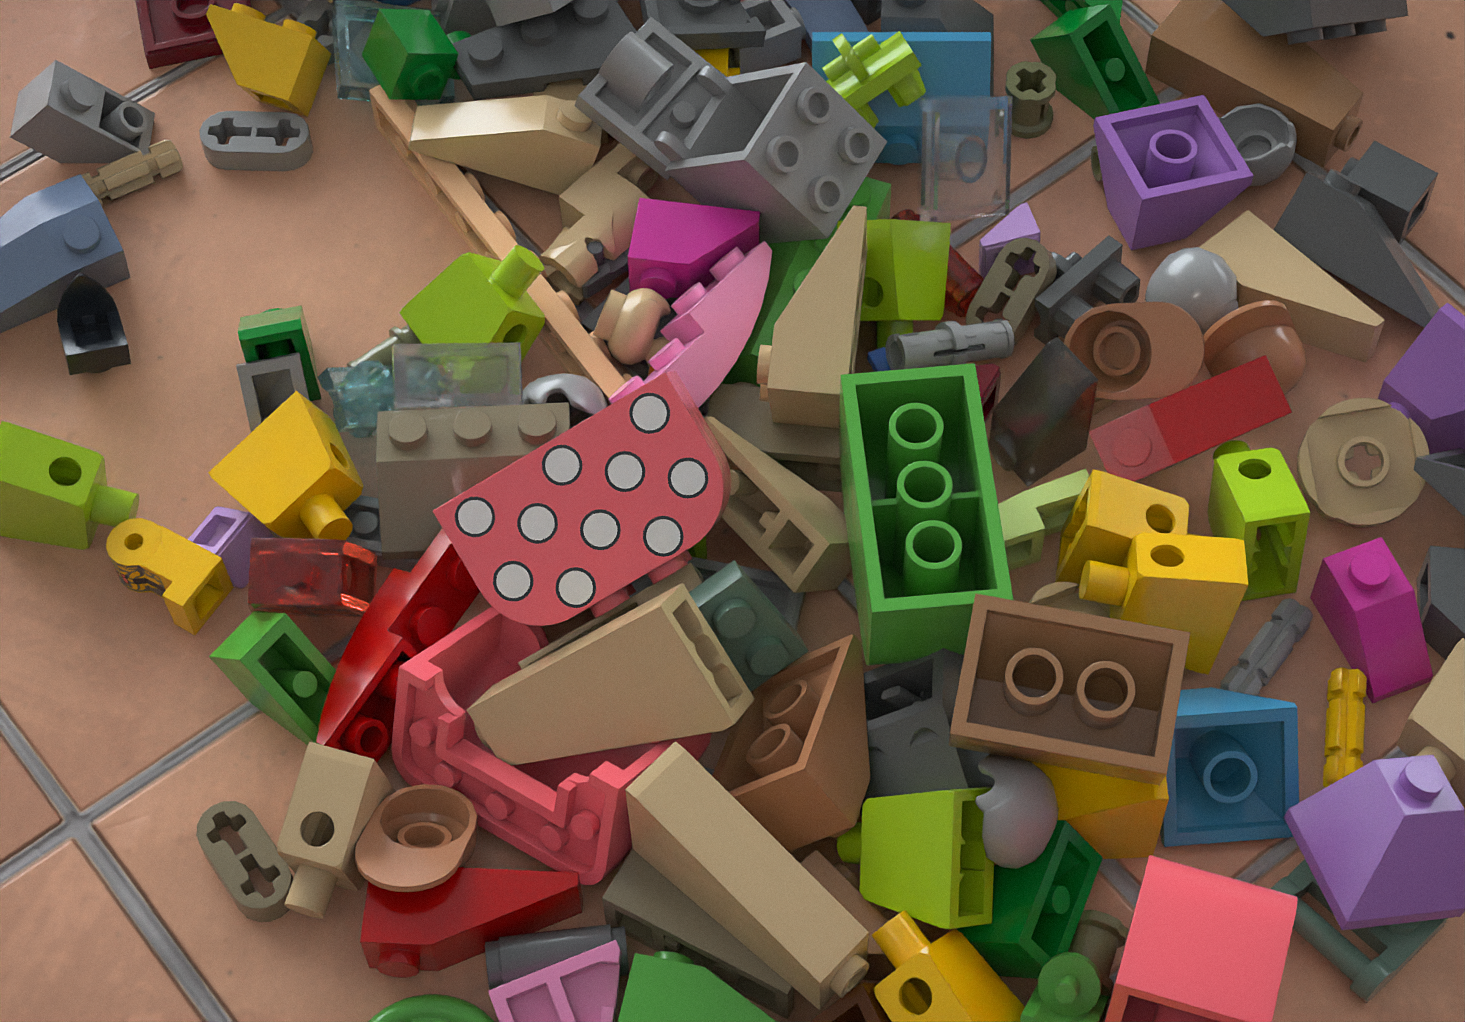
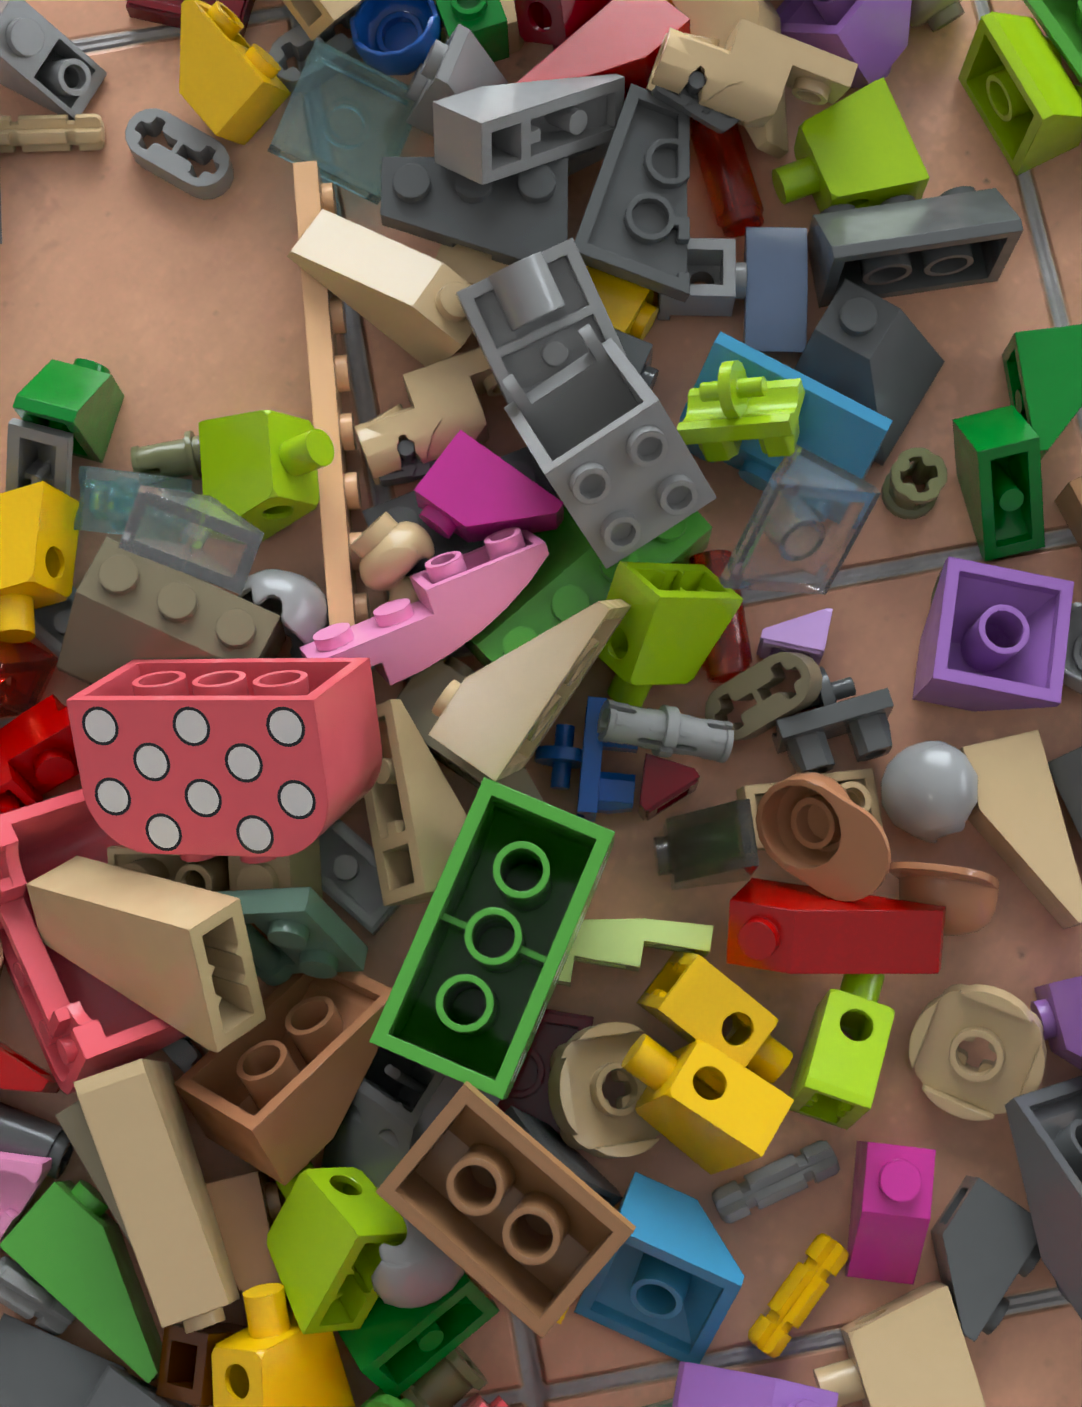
camera: 30 degrees right, 20 degrees up
green brick [362,8,472,100] -> none

